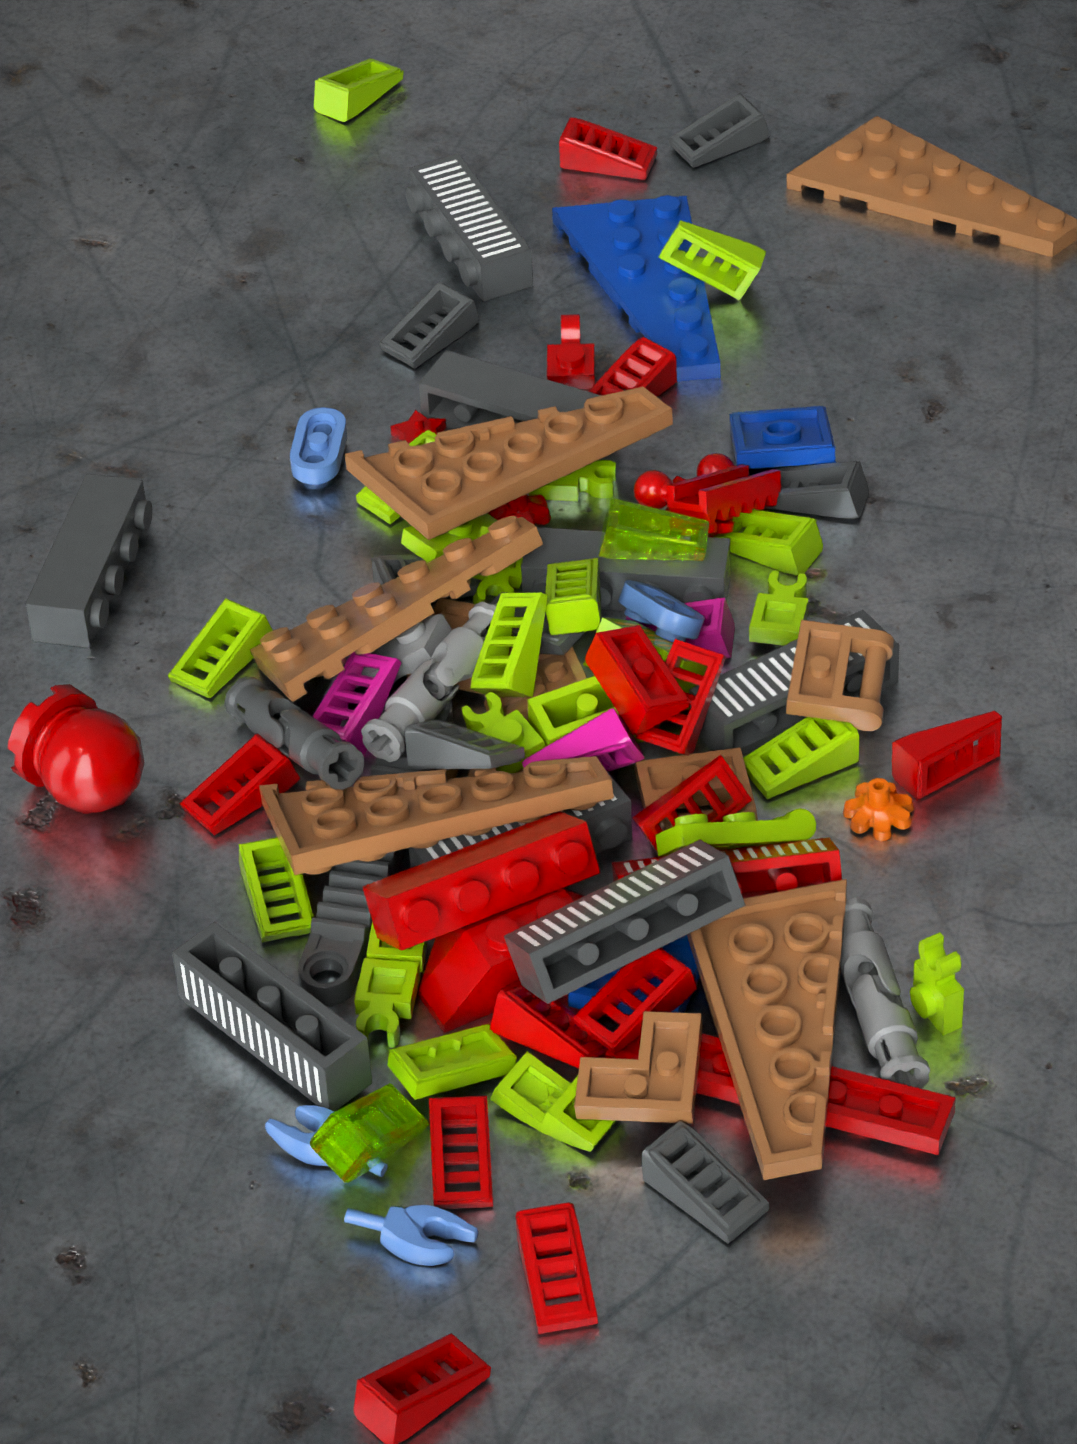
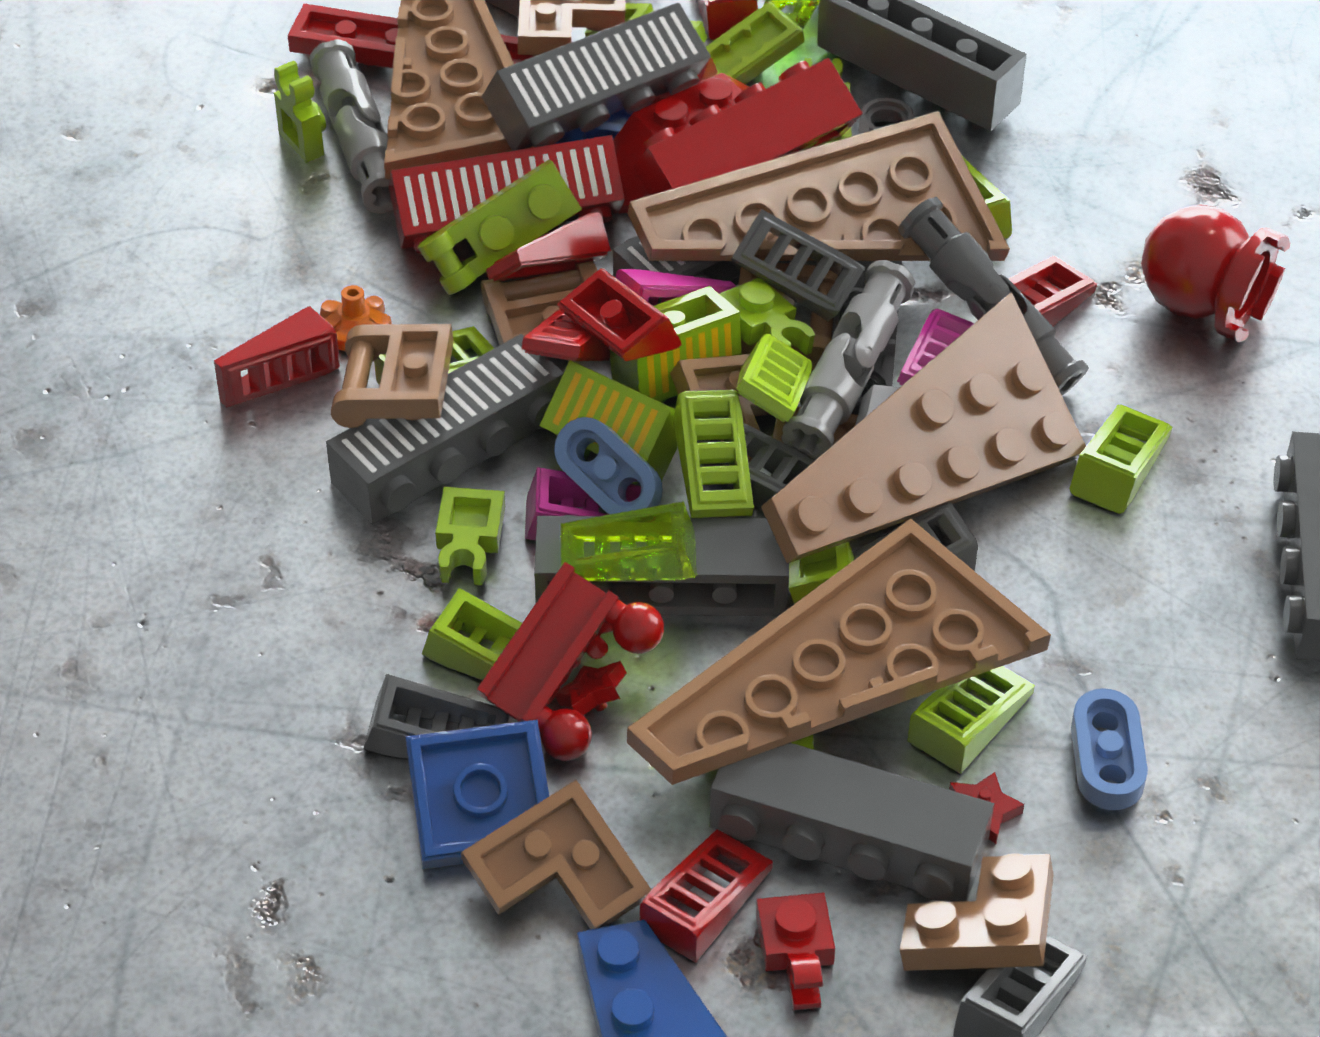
camera: 170 degrees right, 5 degrees up
none -> medium nougat plate [461,780,652,929]
none -> medium nougat plate [899,853,1054,971]

